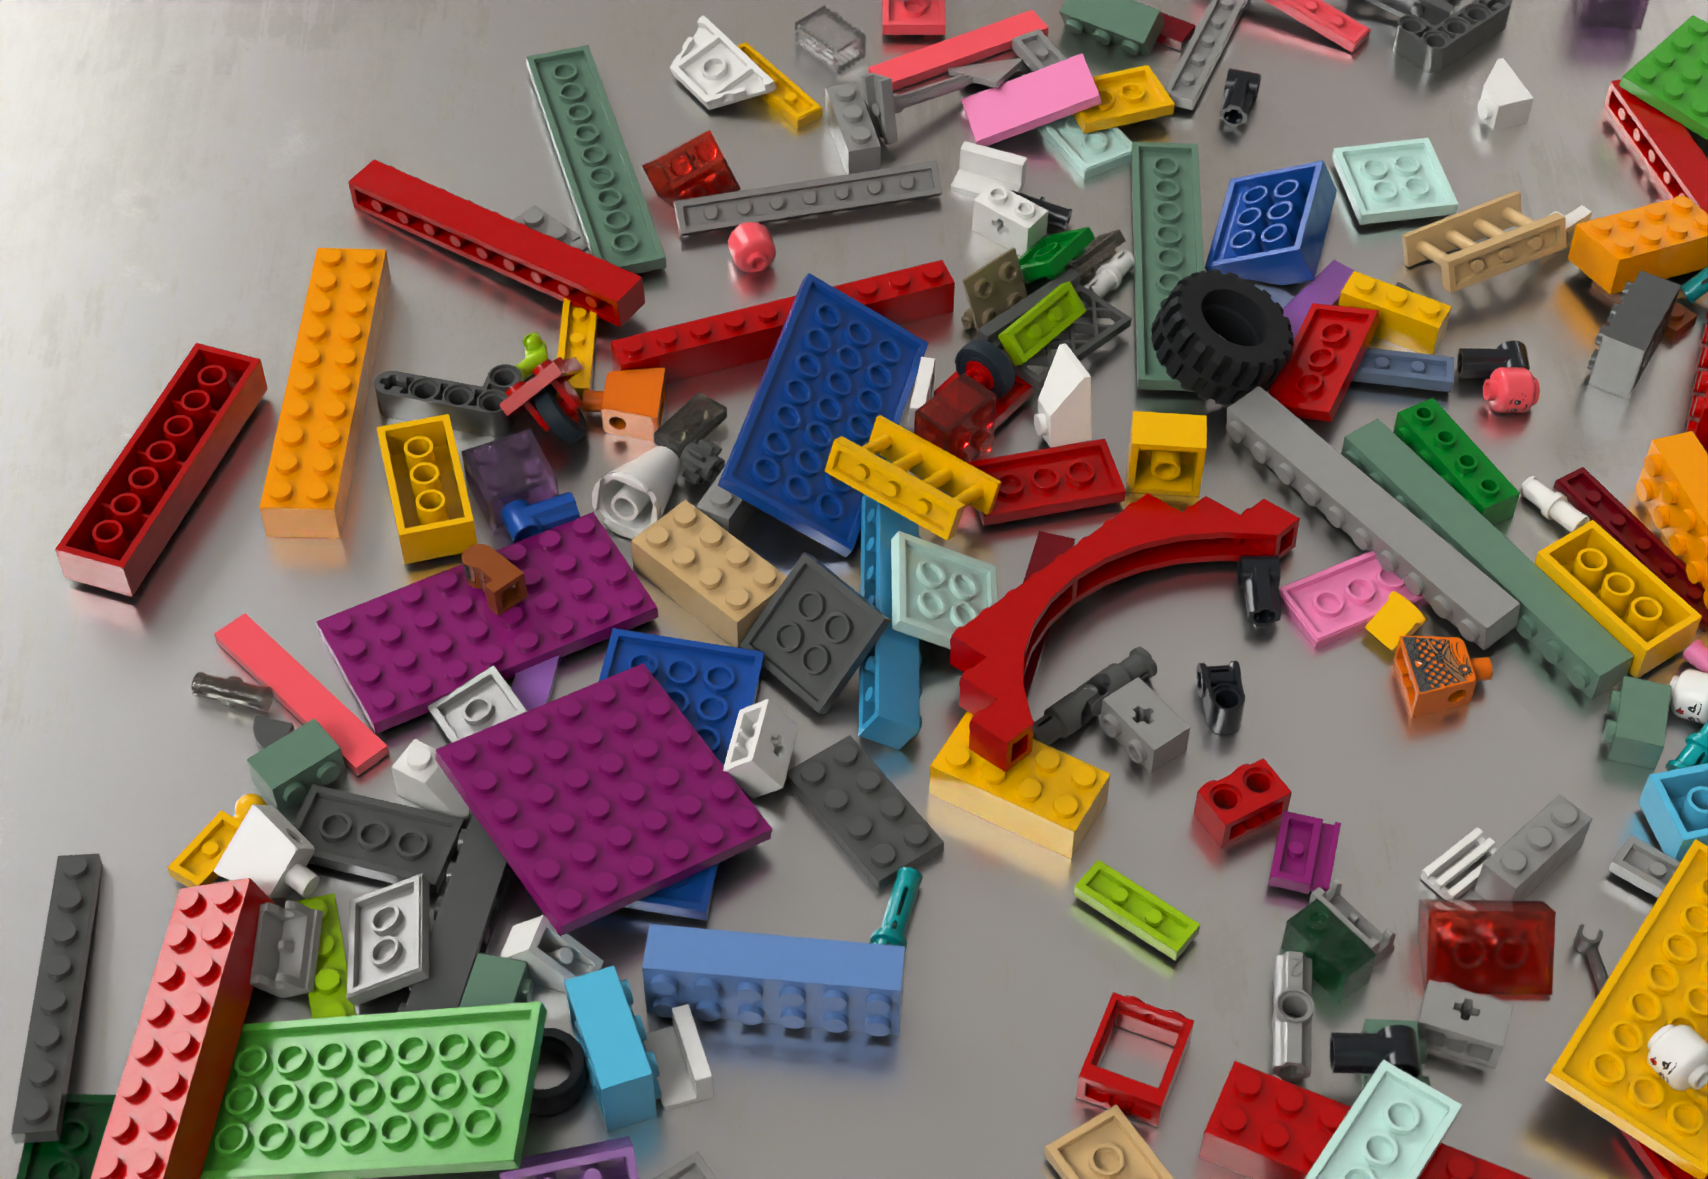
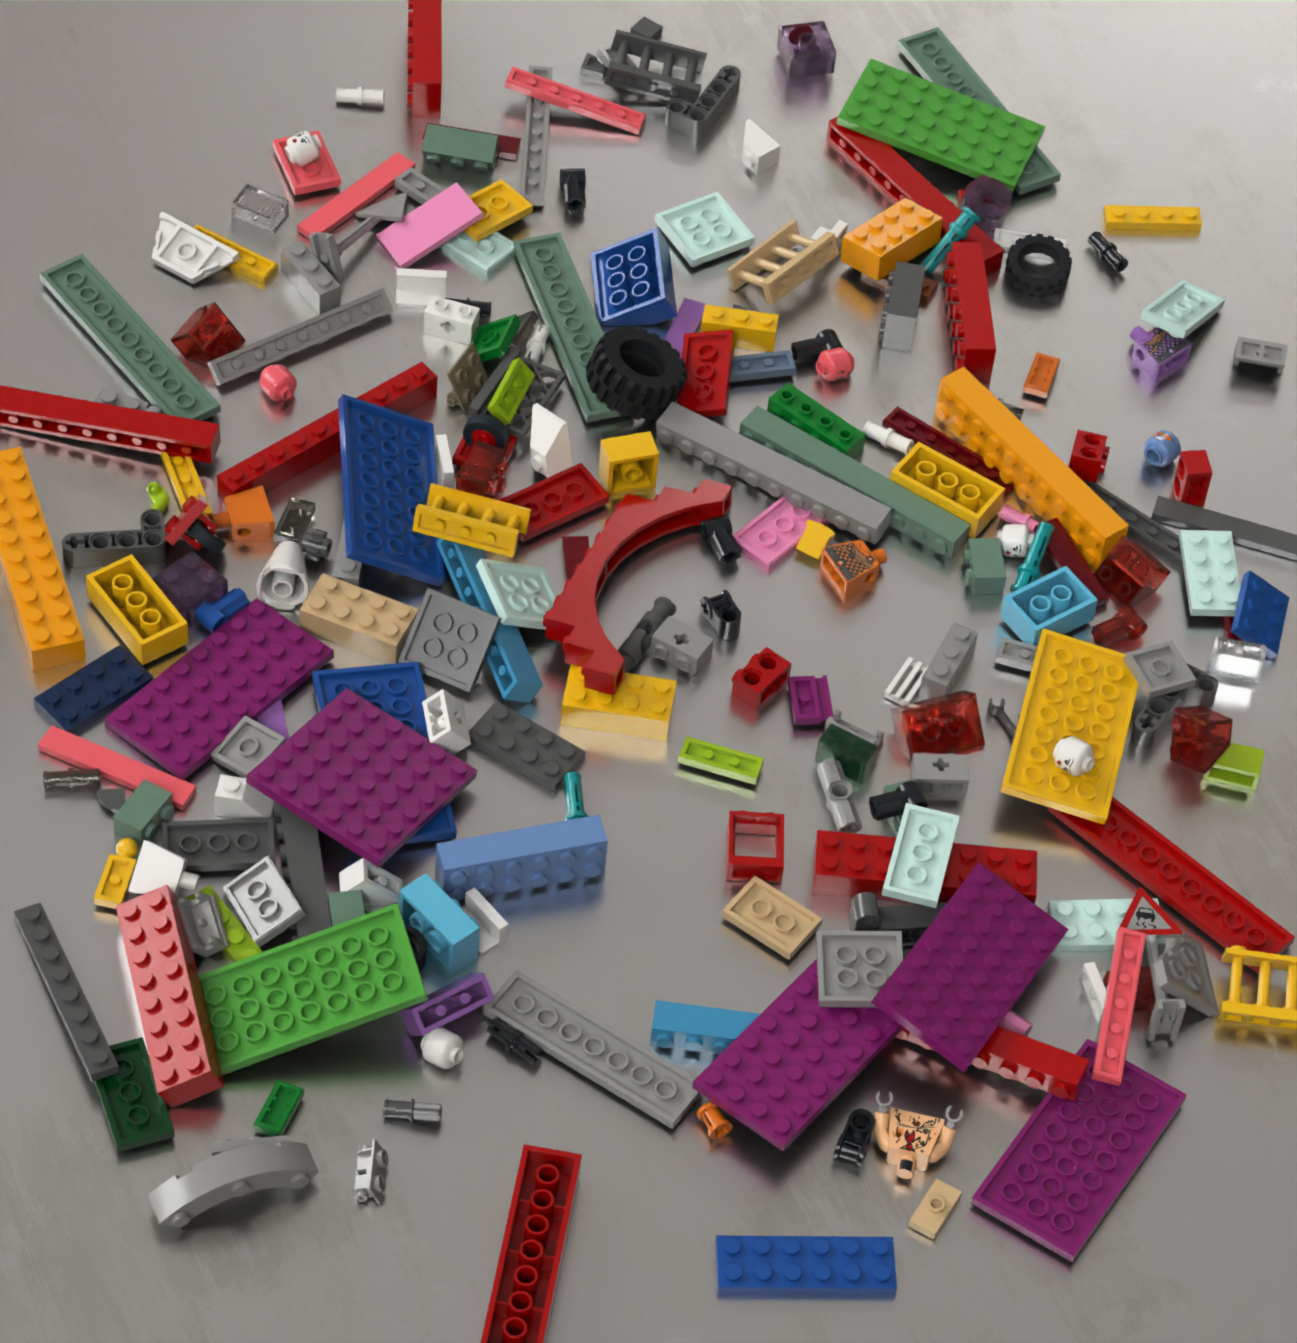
camera: 25 degrees left, 0 degrees up
dark orange leg [461,544,528,616] -> none
none -> dark blue plate [33,645,153,734]

